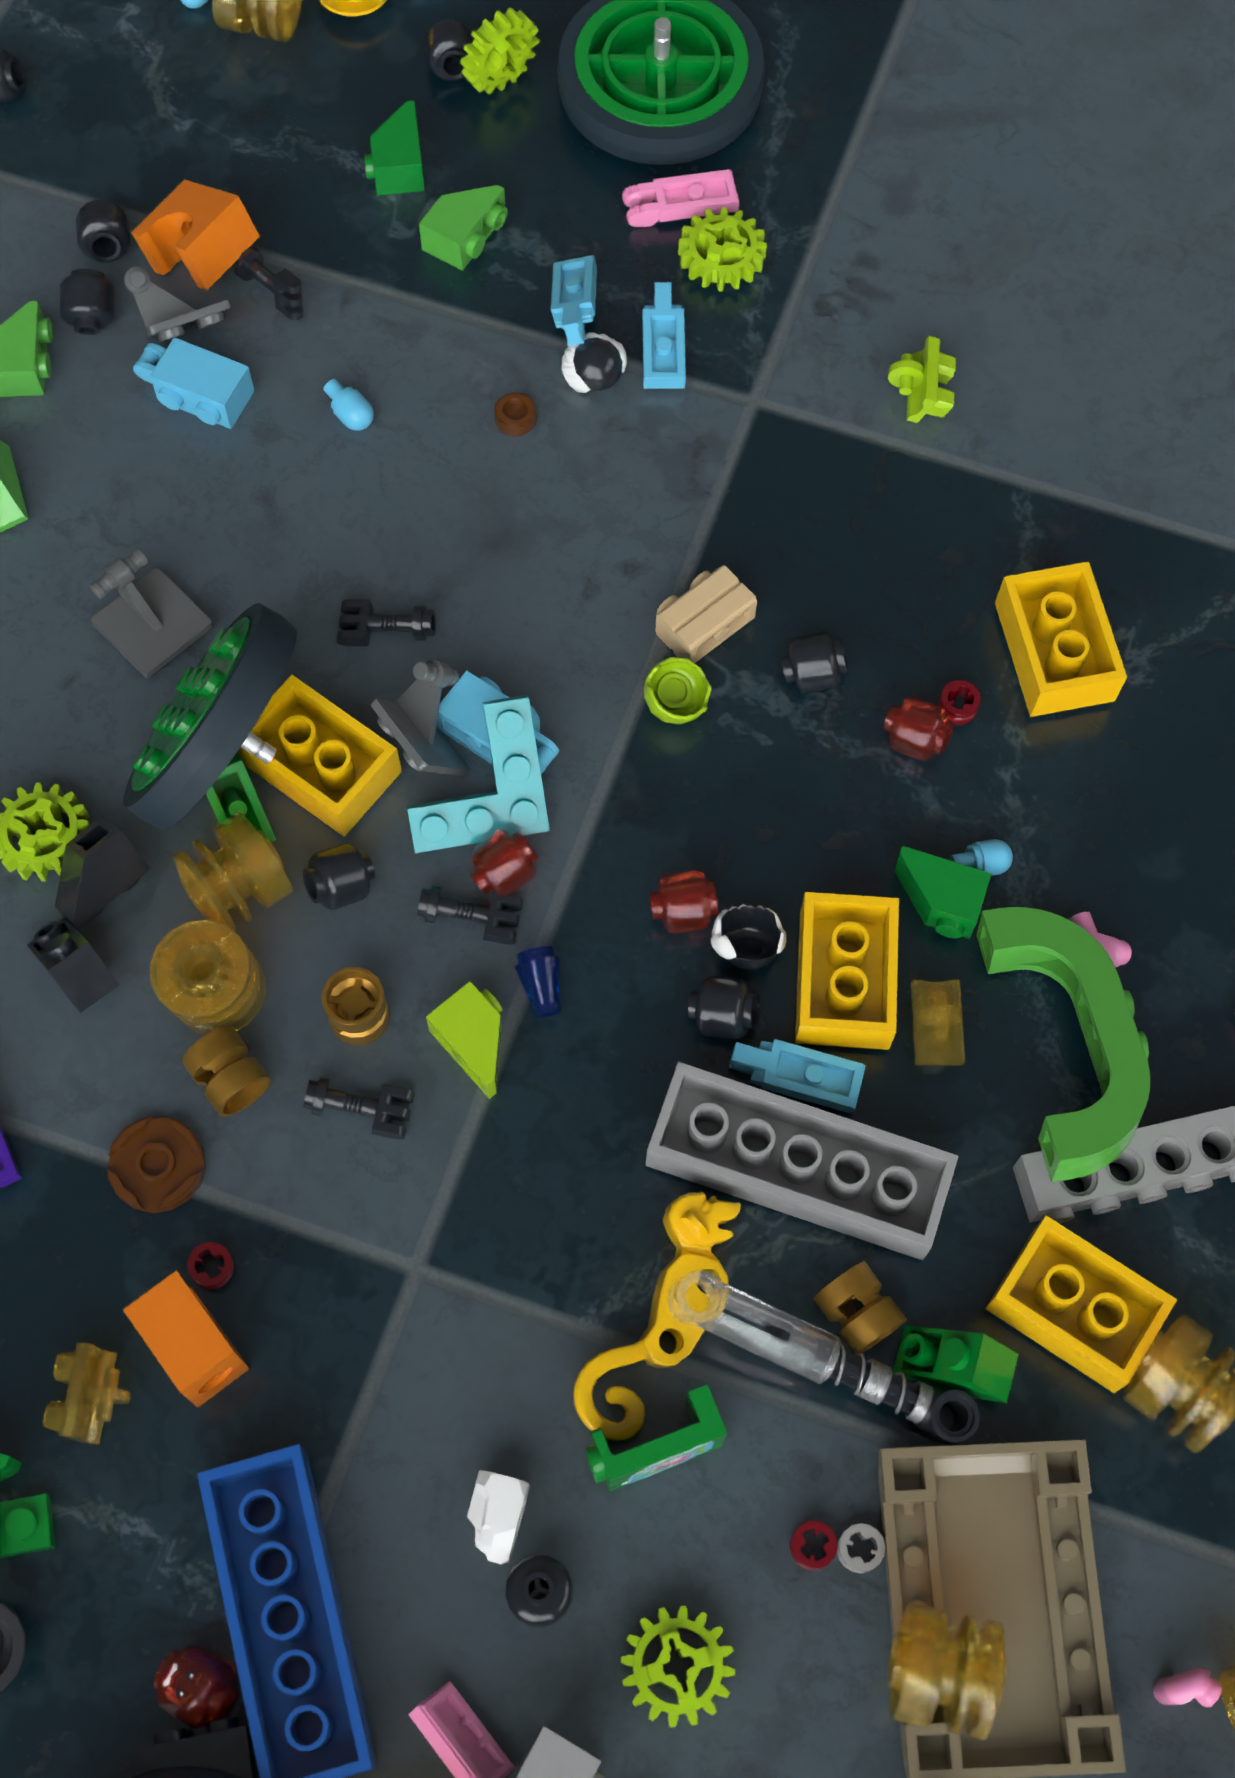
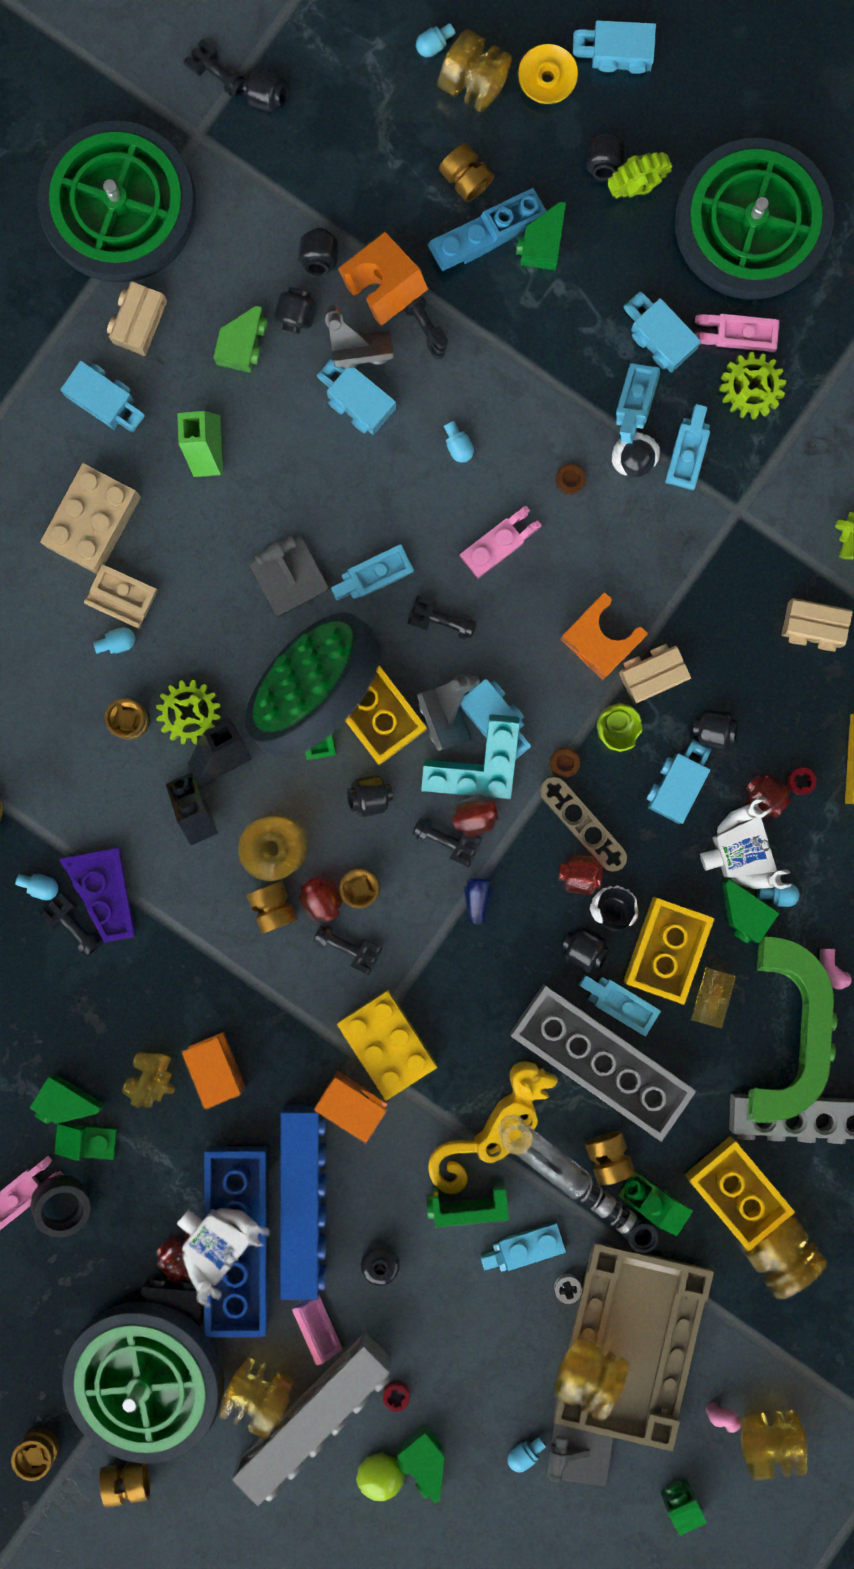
camera: 15 degrees right, 20 degrees up
reddish brown tile [107,1116,206,1213] -> none
clear yellow wheel [171,812,293,937] -> none
dark red bush [187,1242,234,1290] -> none
bright green slope [419,185,508,271] -> none
lime slope [426,981,503,1099] -> none
white rock [467,1470,530,1564] -> none
lime gear [621,1606,735,1728] -> none
dark red bush [790,1521,838,1571] -> none
none -> white torso [177,1208,269,1307]
none -> blue brick [280,1105,327,1300]
none -> clear red head [299,876,343,923]
none -> orange piece [314,1071,388,1143]
none -> medium azure hinge [331,544,414,600]
none -> yellow brick [337,989,437,1101]
none -> dark azure slope [428,188,547,271]
none -> pearl gold wheel [439,143,495,202]
none -> bright pink hinge [459,506,542,579]
none -> medium azure hinge [480,1222,566,1272]
none -> dark tan beam [540,777,627,872]
none -> reddish brown tile [550,748,580,778]
none -> orange piece [560,592,648,680]
none -> medium azure brick [624,292,701,373]
none -> medium azure brick [646,739,711,824]
none -> white torso [700,797,792,889]
none -> tan brick [782,598,852,651]

